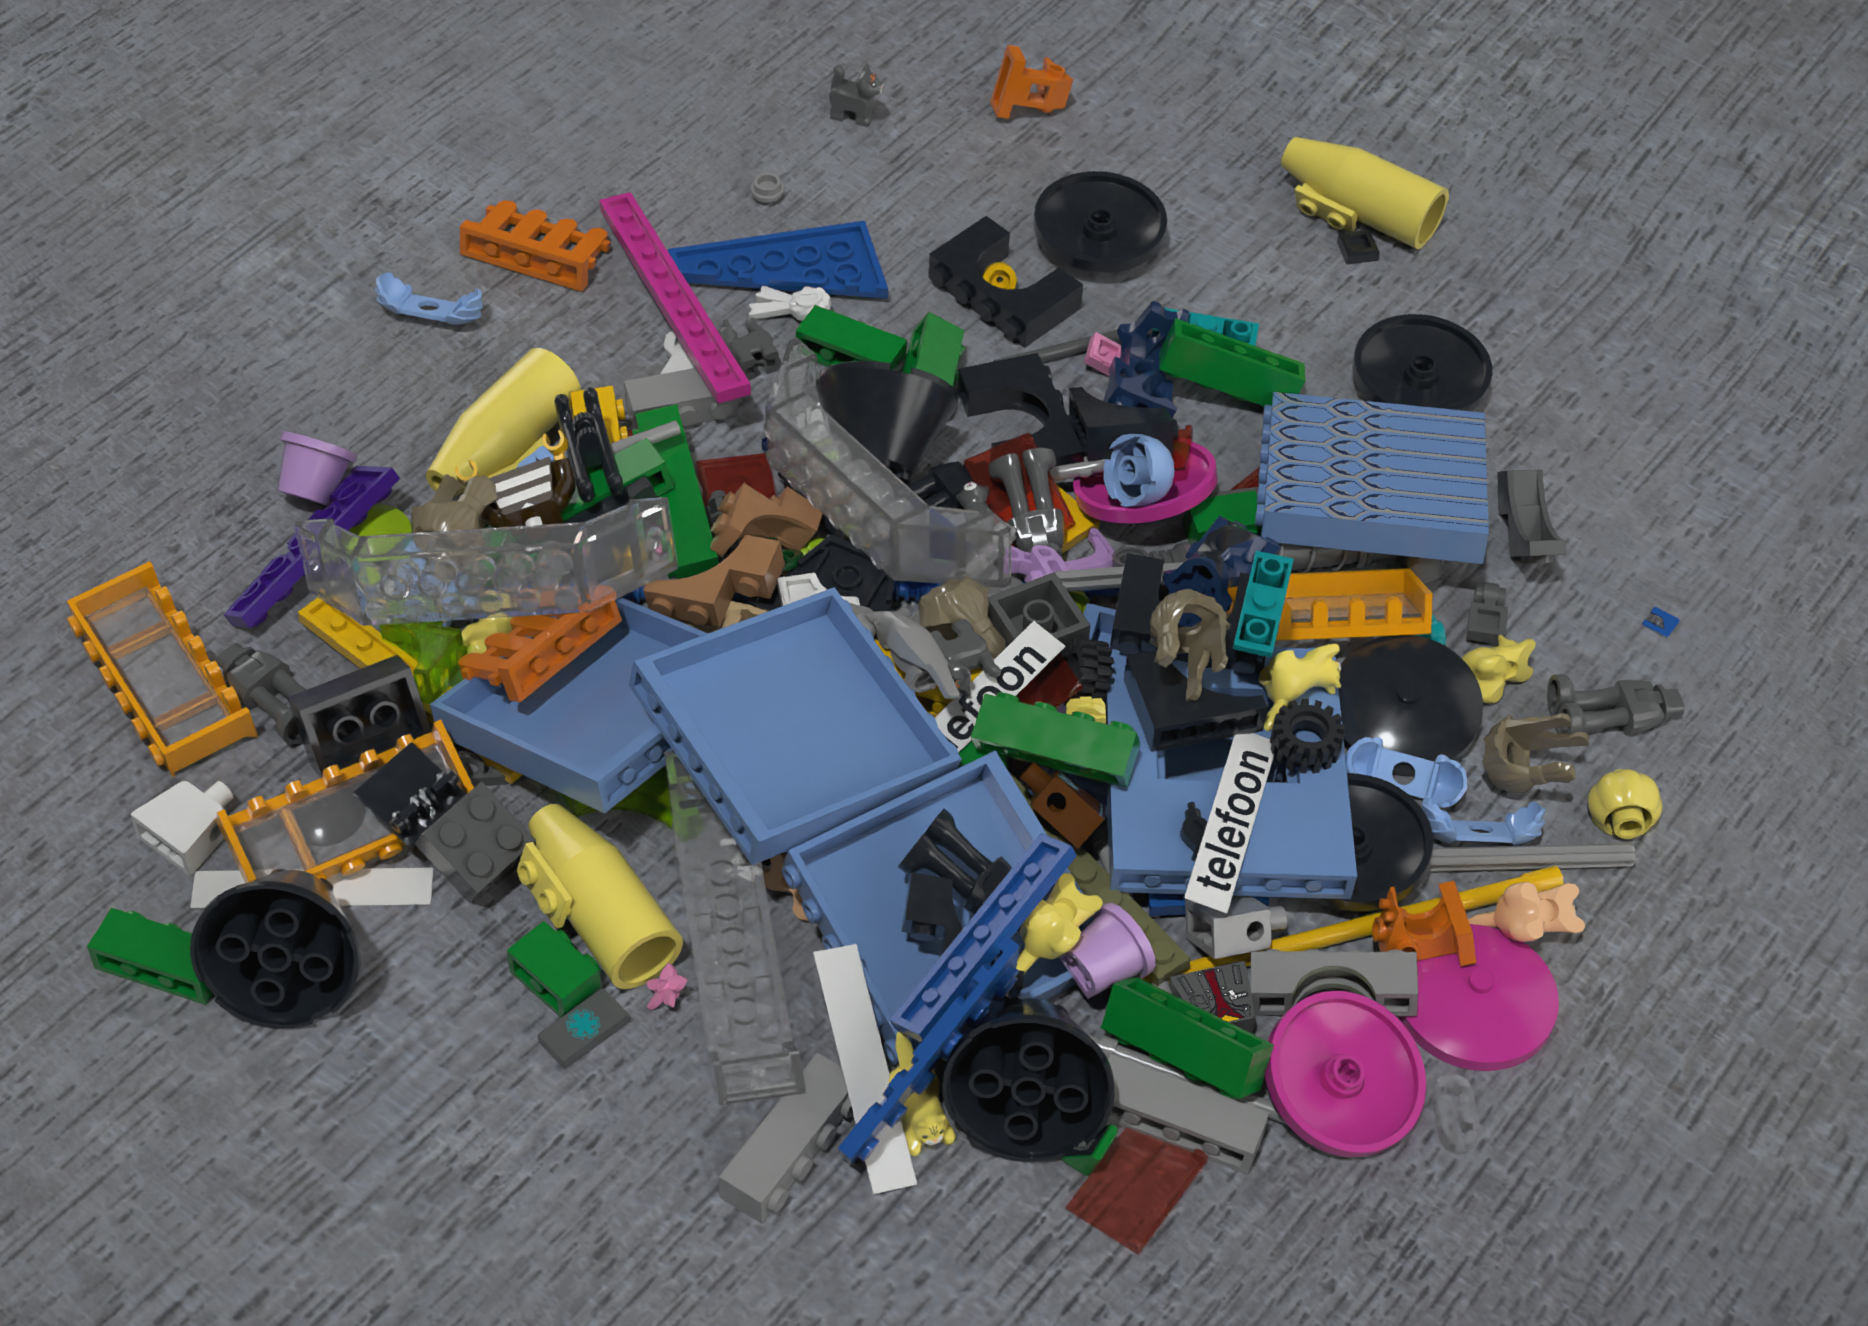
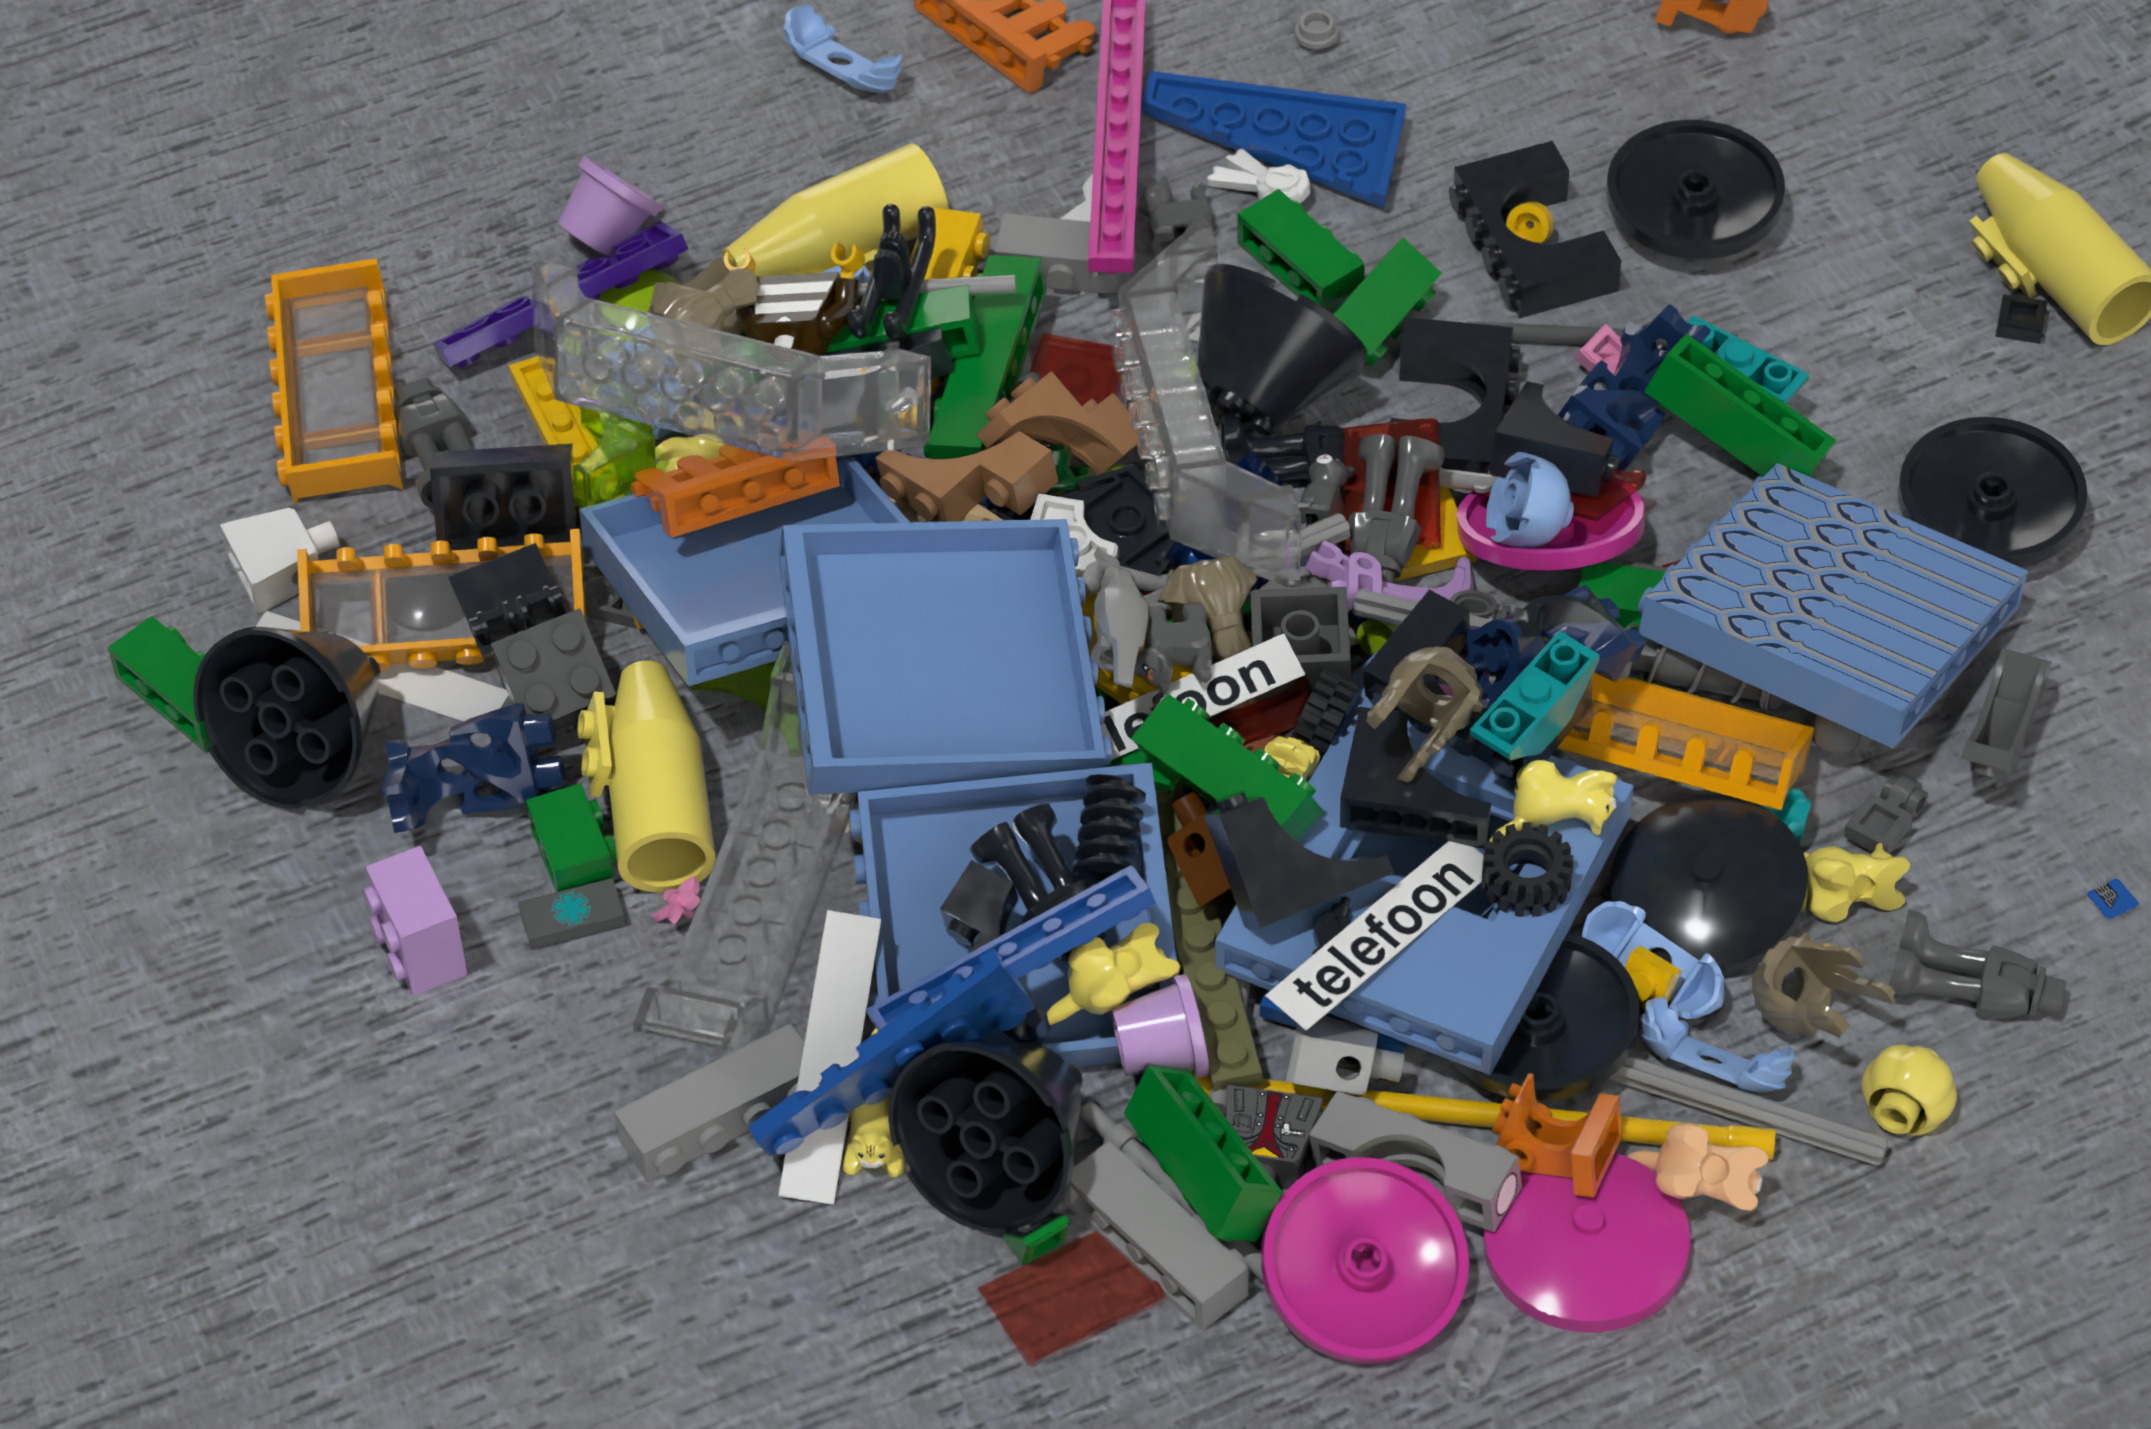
camera: 30 degrees right, 0 degrees up
none -> lavender brick [362,845,468,996]
none -> dark blue hips [381,703,566,833]
none -> black piece [1072,774,1146,885]
none -> black arch [1204,791,1394,928]
none -> yellow plate [1625,946,1682,1010]

